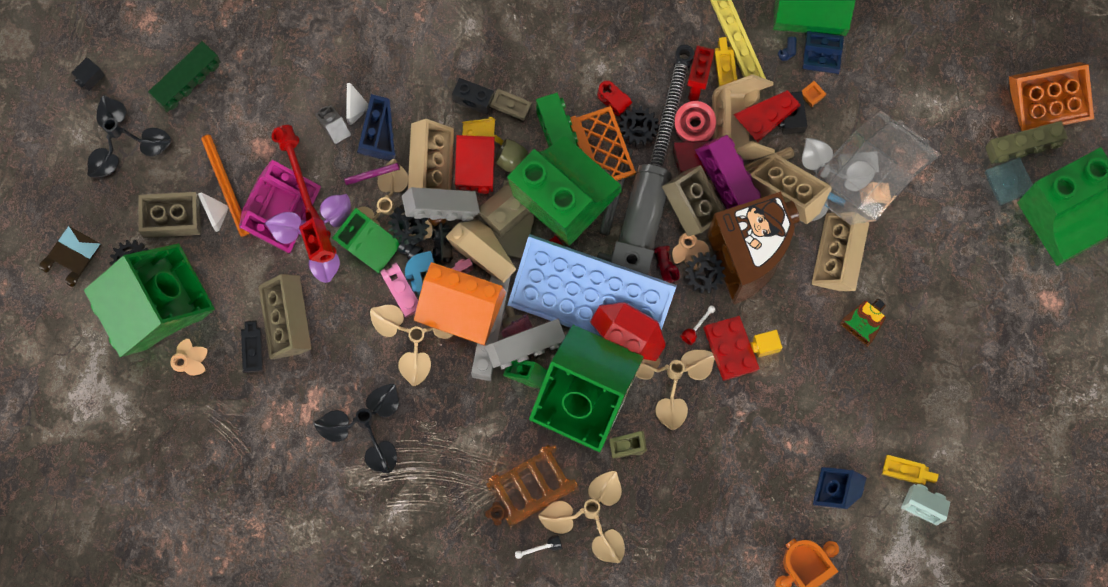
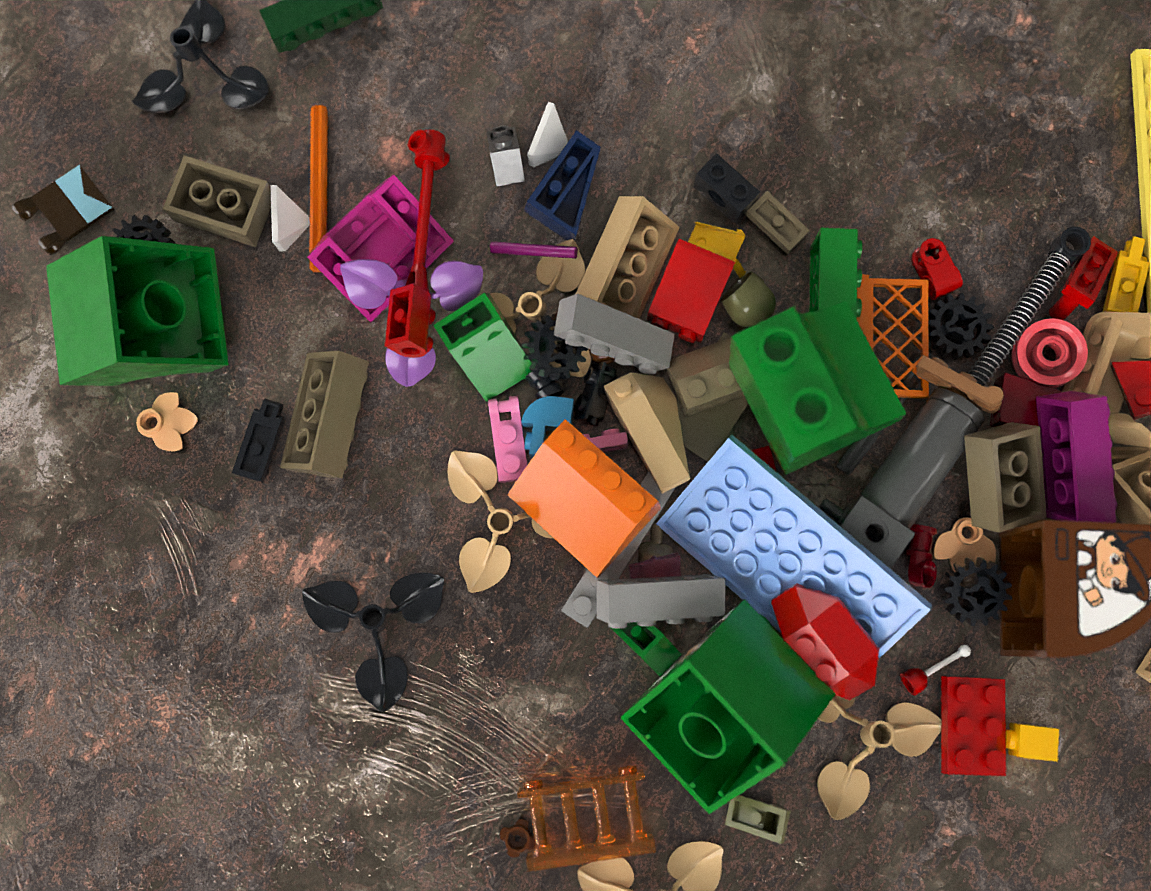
camera: 30 degrees right, 5 degrees up
none -> medium nougat plate [917,355,1003,413]

